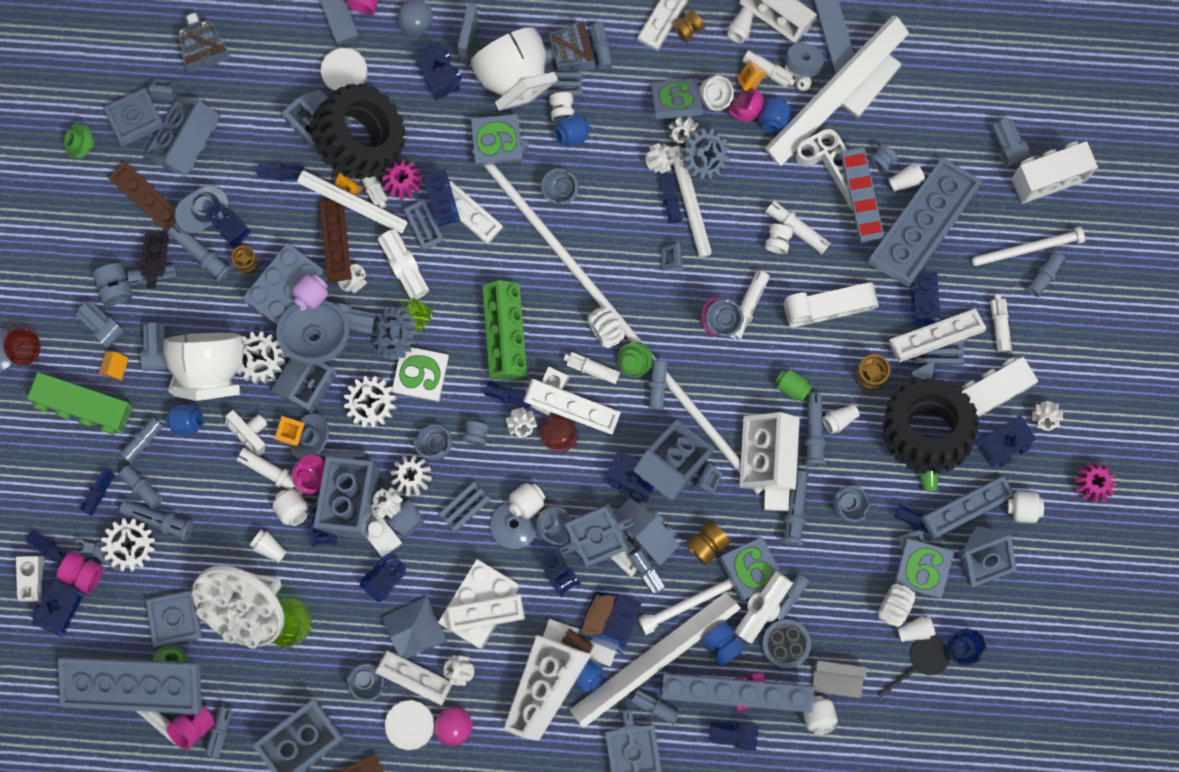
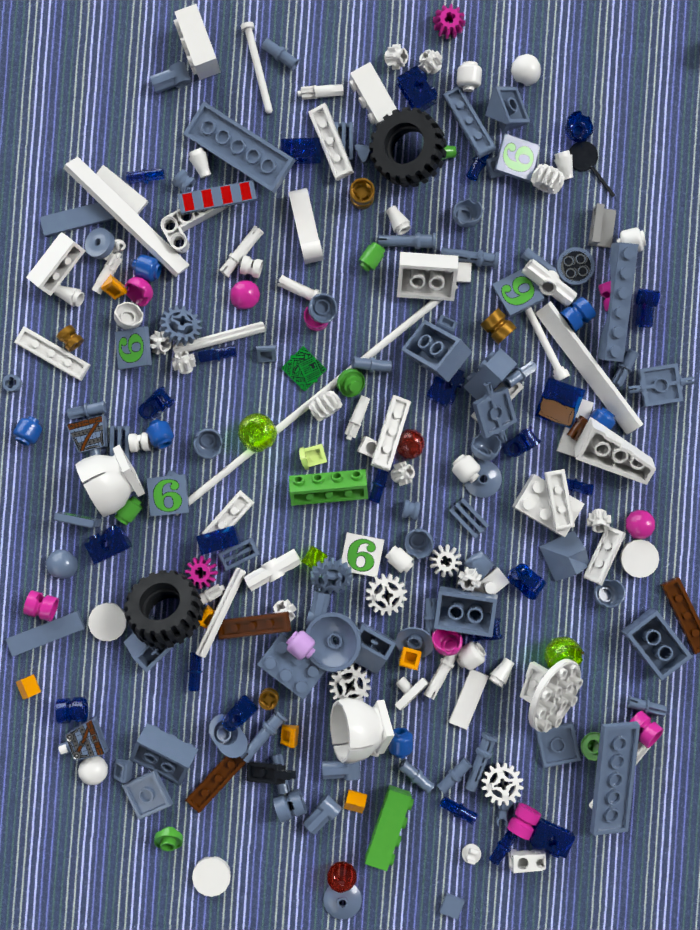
camera: 90 degrees left, 10 degrees up
none -> clear blue wheel [55,696,89,724]
none -> white hair [78,756,108,785]
none -> bright green brick [115,496,143,525]
none -> clear blue axle [126,168,165,185]
none -> clear blue piece [138,386,176,421]
none -> white tile [192,856,231,897]
none -> dark pink hair [230,280,260,310]
none -> clear neon green cylinder [238,413,277,452]
none -> light orange slope [280,724,299,748]
none -> green piece [281,346,327,392]
none -> yellowish green tile [299,444,327,470]
none -> white brick [385,546,414,573]
none -> white gear [419,49,443,74]
none -> white tile [449,669,489,730]
none -> white plate [462,844,481,865]
none -> white hair [511,54,541,86]
none -> clear blue axle [566,478,594,496]

